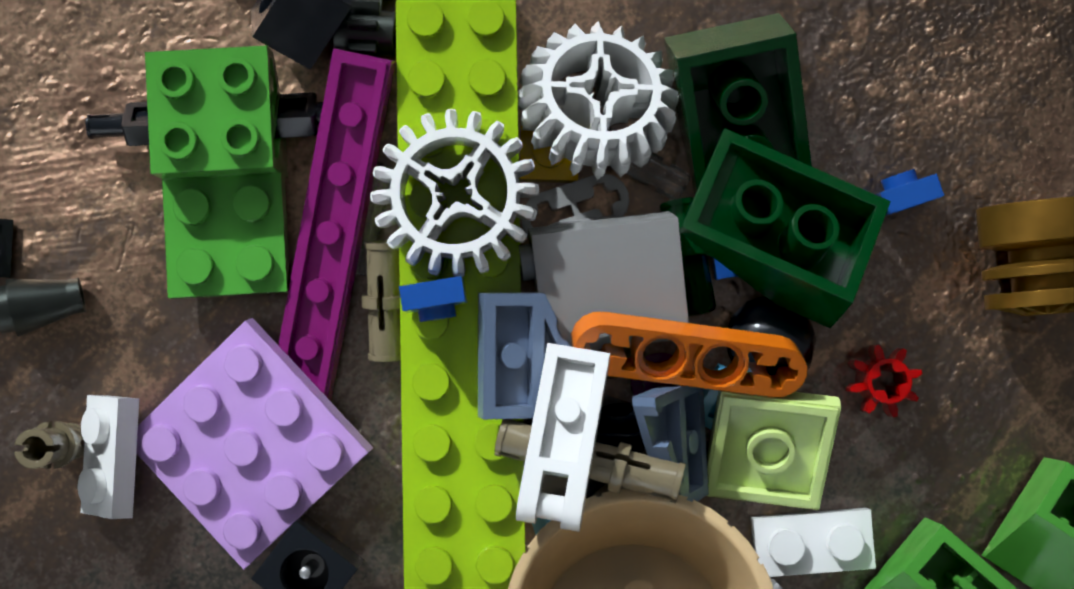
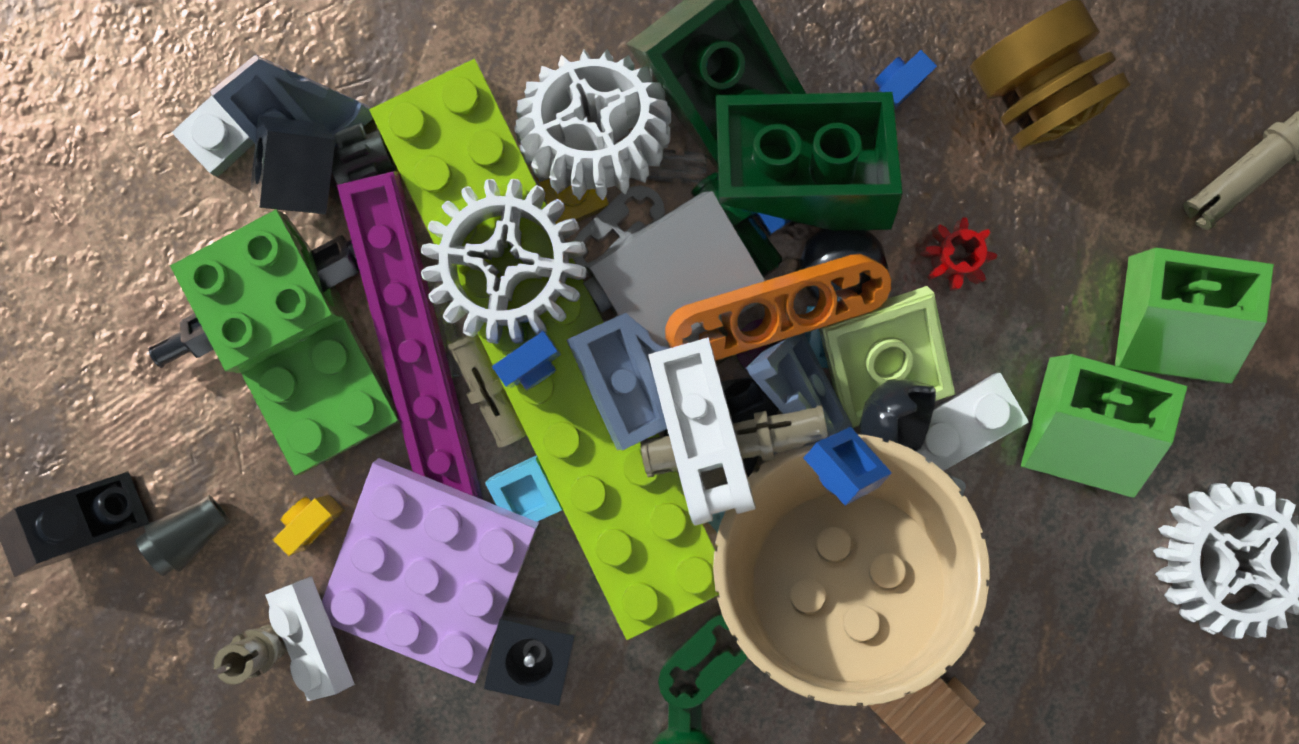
camera: 20 degrees left, 0 degrees up
none -> yellow plate [273,495,345,556]
none -> medium azure plate [485,455,563,522]
none -> blue plate [803,427,892,506]
none -> black hair [859,379,936,451]

